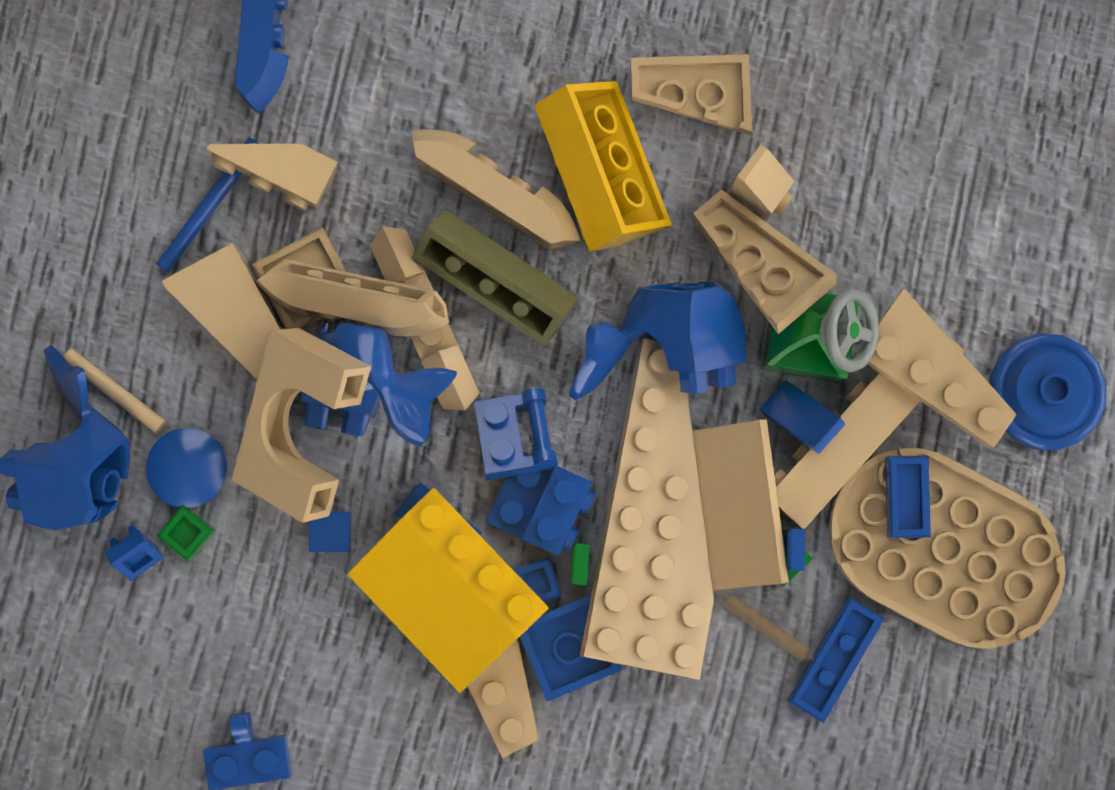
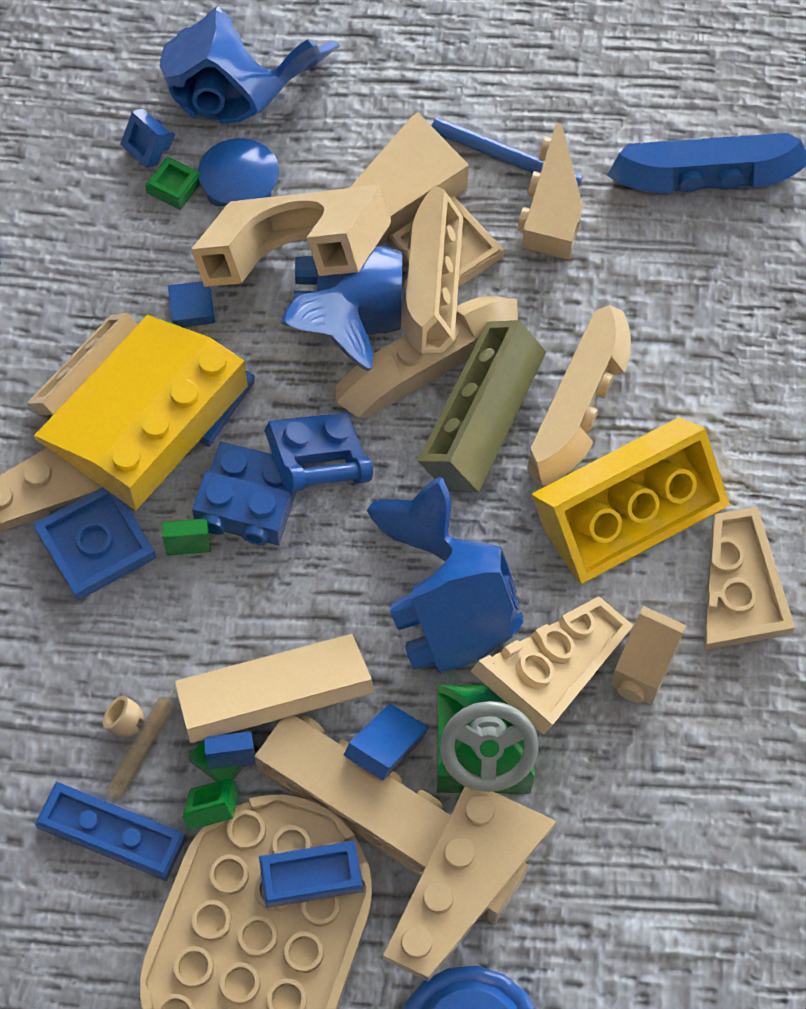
camera: 85 degrees right, 20 degrees down
tan bar [63,349,166,434] -> none
blue tile [513,557,562,601] -> none
tan wing [580,338,714,680] -> none
none -> tan plate [26,313,138,416]
none -> tan hinge [103,696,145,737]
none -> green tile [182,778,239,830]

